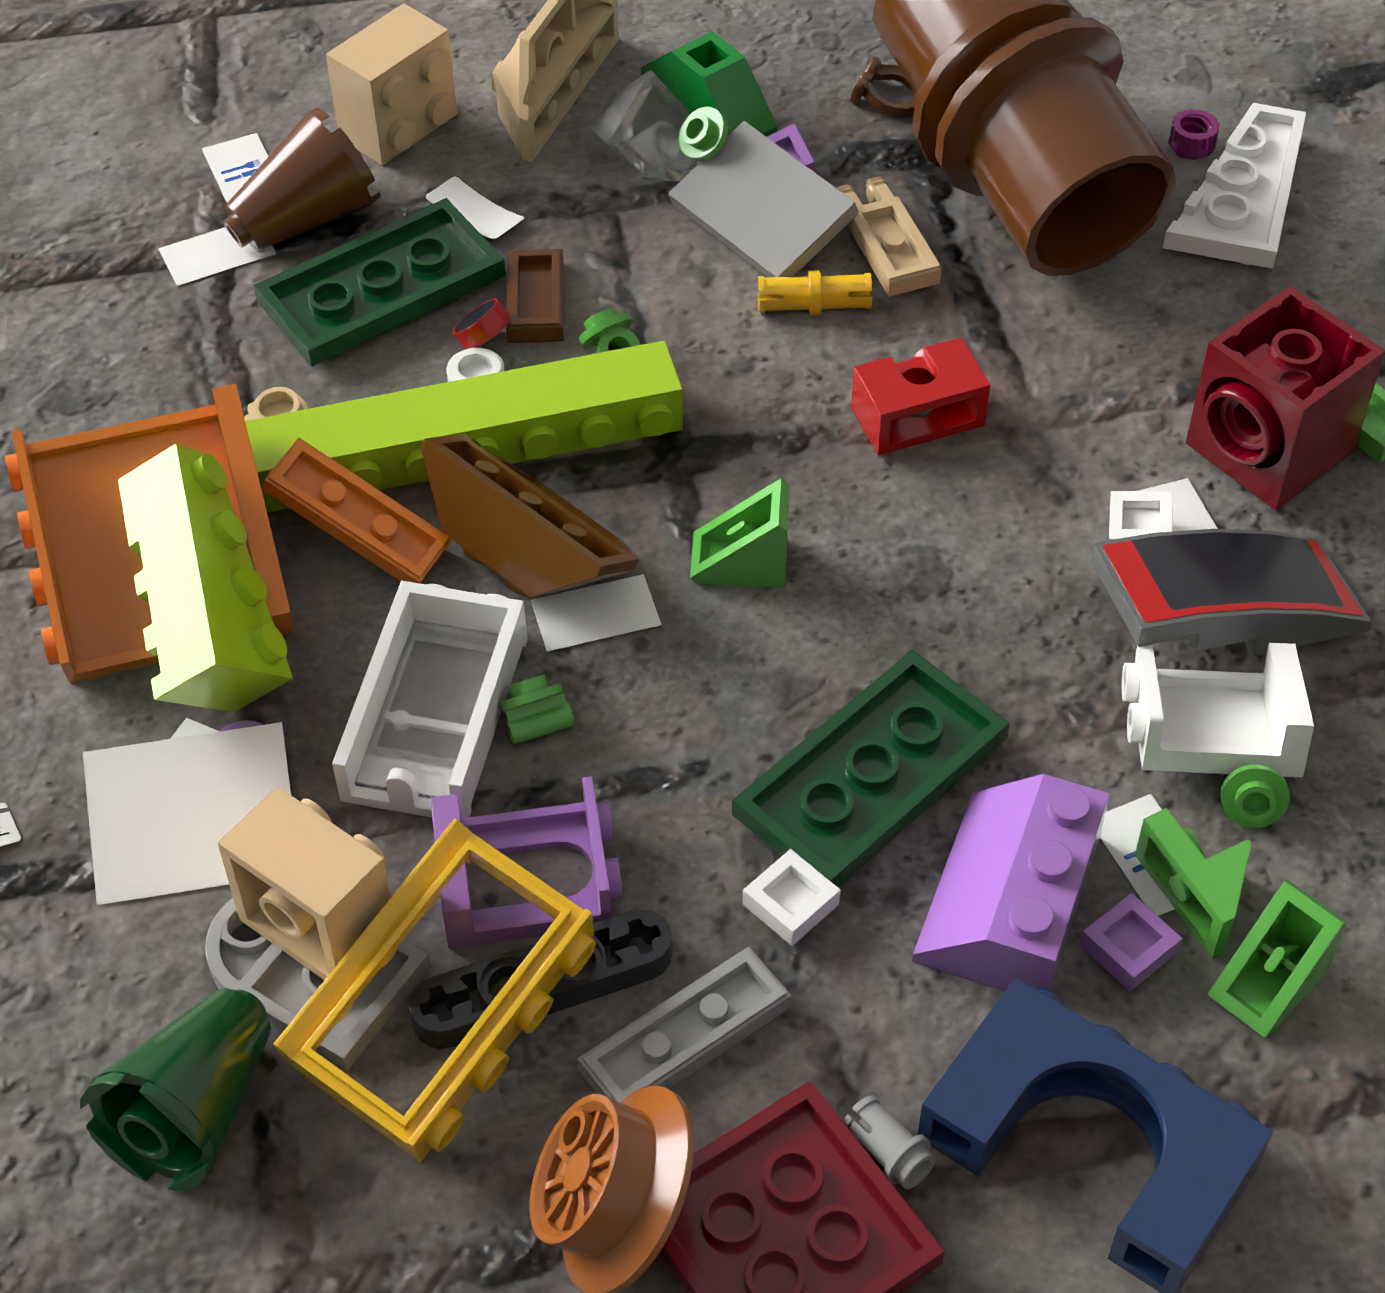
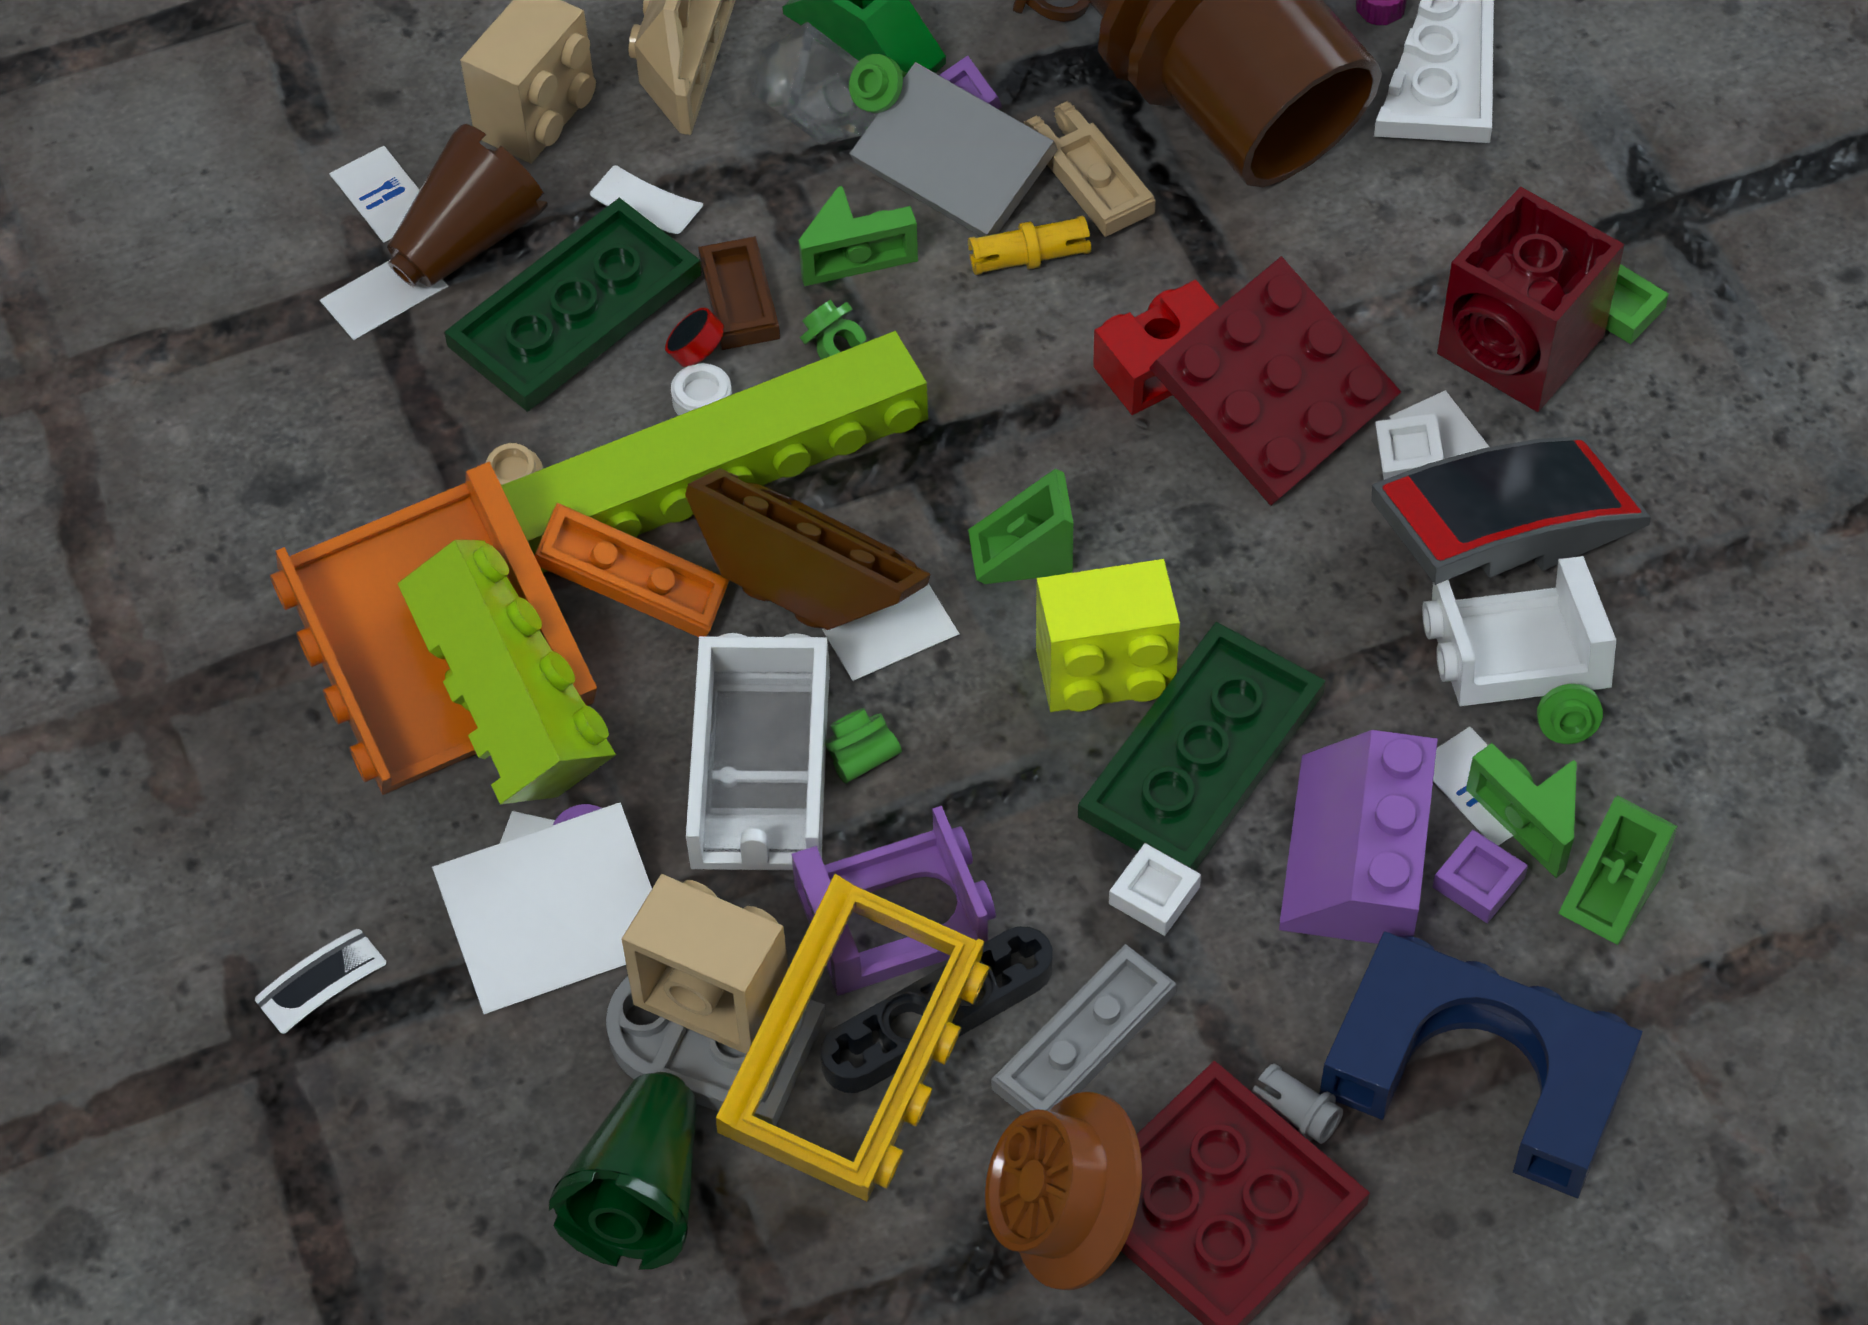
camera: 10 degrees left, 5 degrees up
none -> bright green slope [799,186,918,286]
none -> neon yellow brick [1036,559,1180,712]
none -> dark red plate [1149,256,1401,506]

